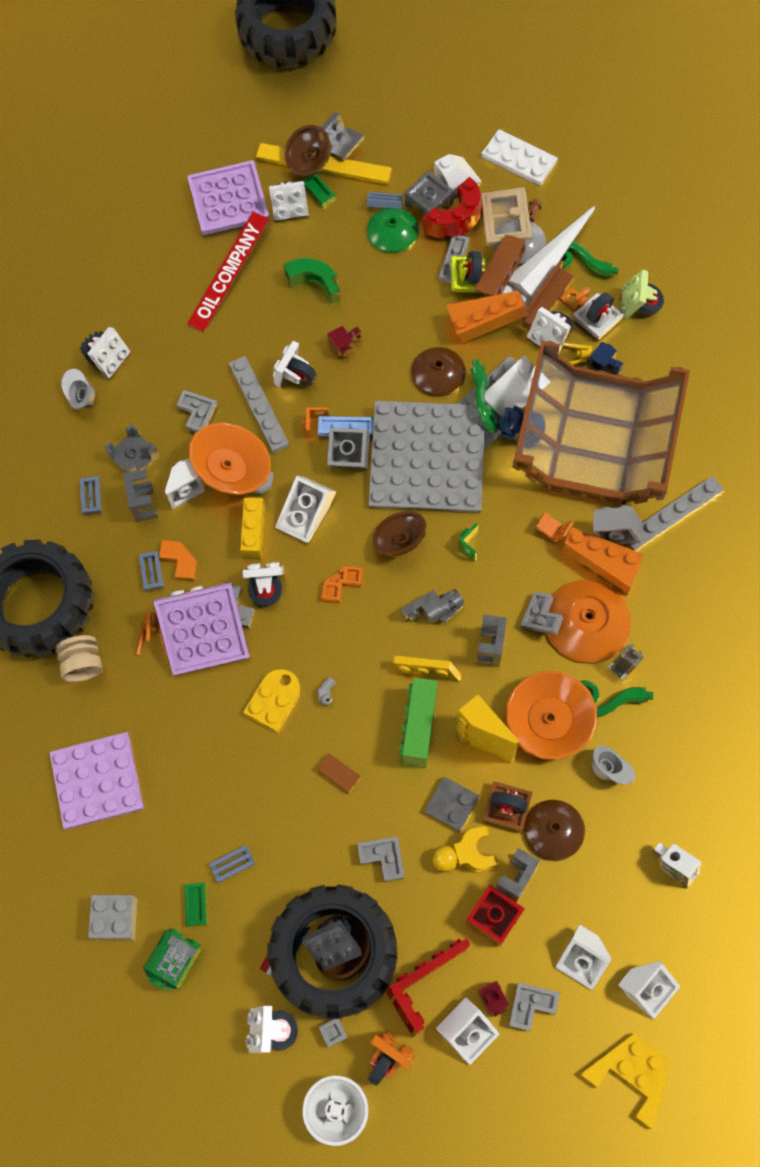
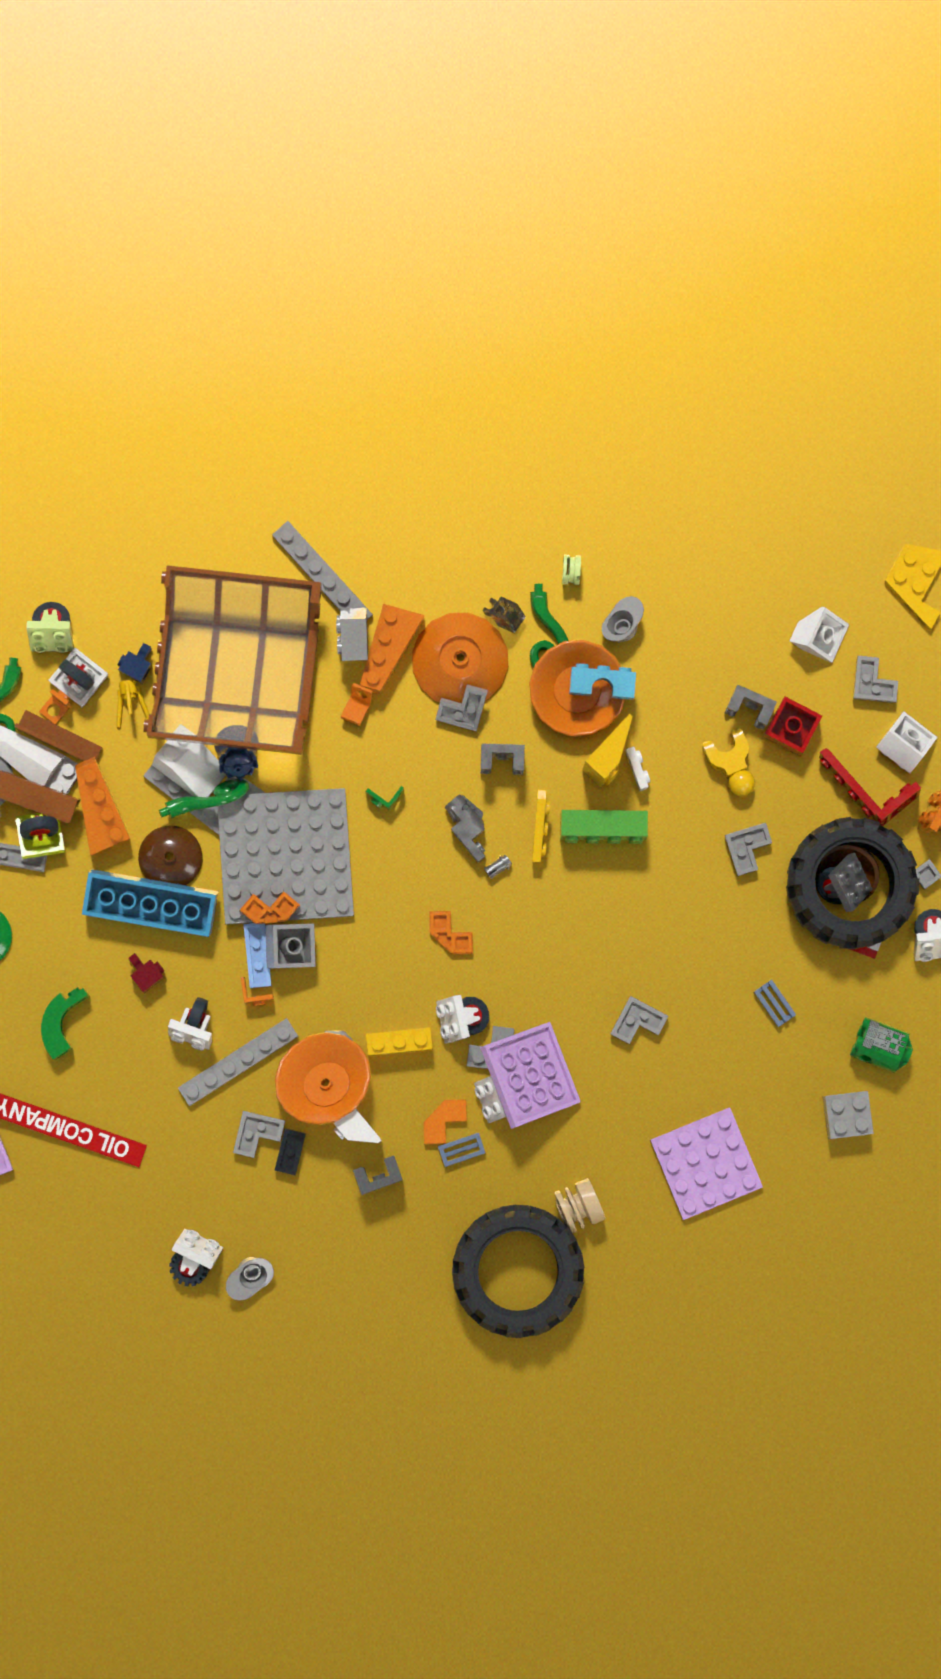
camera: 105 degrees left, 15 degrees up
sand blue tile [80,476,102,515] -> none
dark grey panel [104,424,160,473] -> none
orange plant [136,612,168,658] -> none
green tile [184,883,208,927] -> none
yellow plate [243,669,300,733] -> none
white slope [275,476,336,543] -> none
light grey arm [317,677,336,706] -> none
dark orange tile [317,753,361,793] -> none
reddish brown dish [373,511,427,557] -> none
flat silver plate [425,777,480,832] -> none
dark red brick [477,981,509,1017] -> none
dark orange plate [483,781,533,832] -> none
reddish brown dish [523,800,585,861] -> none
white plate [527,307,573,354] -> none
white slope [618,961,681,1019] -> none
white torso [653,843,702,889] -> none
none -> dark azure brick [82,869,218,937]
none -> orange tile [239,891,300,924]
none -> black plate [275,1128,306,1175]
none -> flat silver pin [484,854,512,879]
none -> yellowish green wheel [562,555,581,585]
none -> medium azure arch [569,664,636,700]
none -> light grey plate [611,996,668,1044]
none -> white plate [625,747,650,791]

